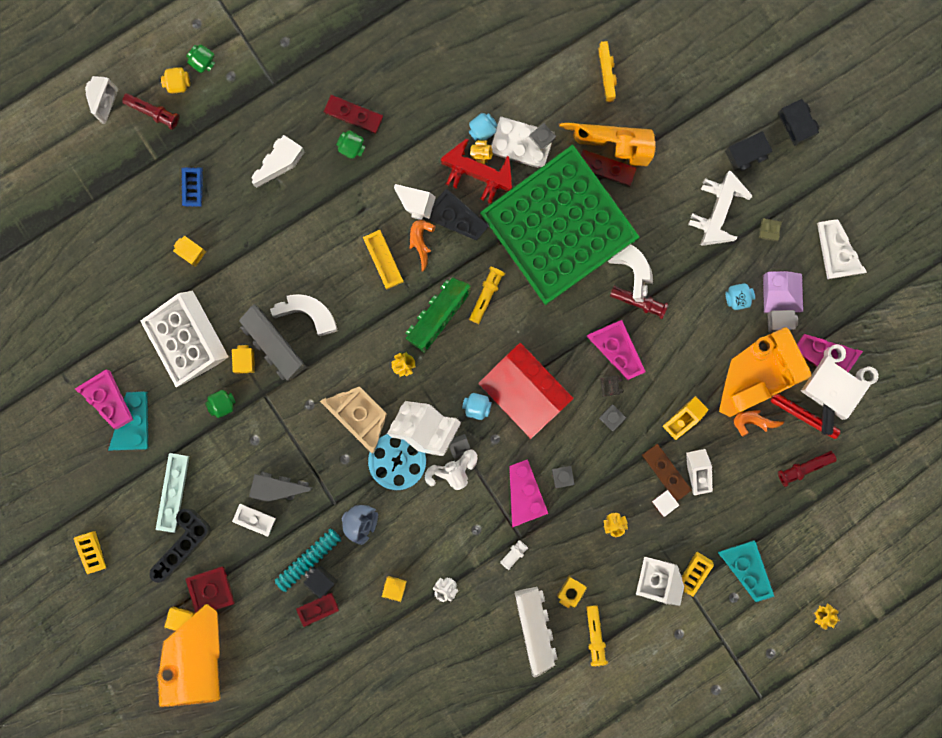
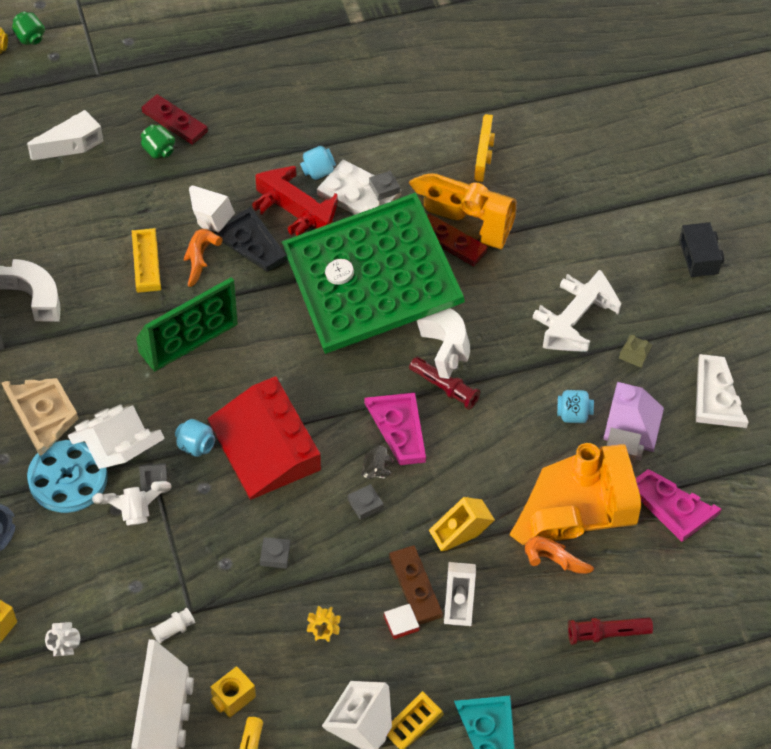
camera: 15 degrees right, 30 degrees down
yellow gear [391,352,415,377] -> none
yellow pin [469,266,506,324] -> none
yellow gear [470,140,493,164] -> none
dark pink wing [509,459,548,527] -> none
black brick [725,131,773,171] -> none
red axle [771,393,841,439] -> none
white piece [801,345,878,435] -> none
none -> white piece [325,259,354,284]

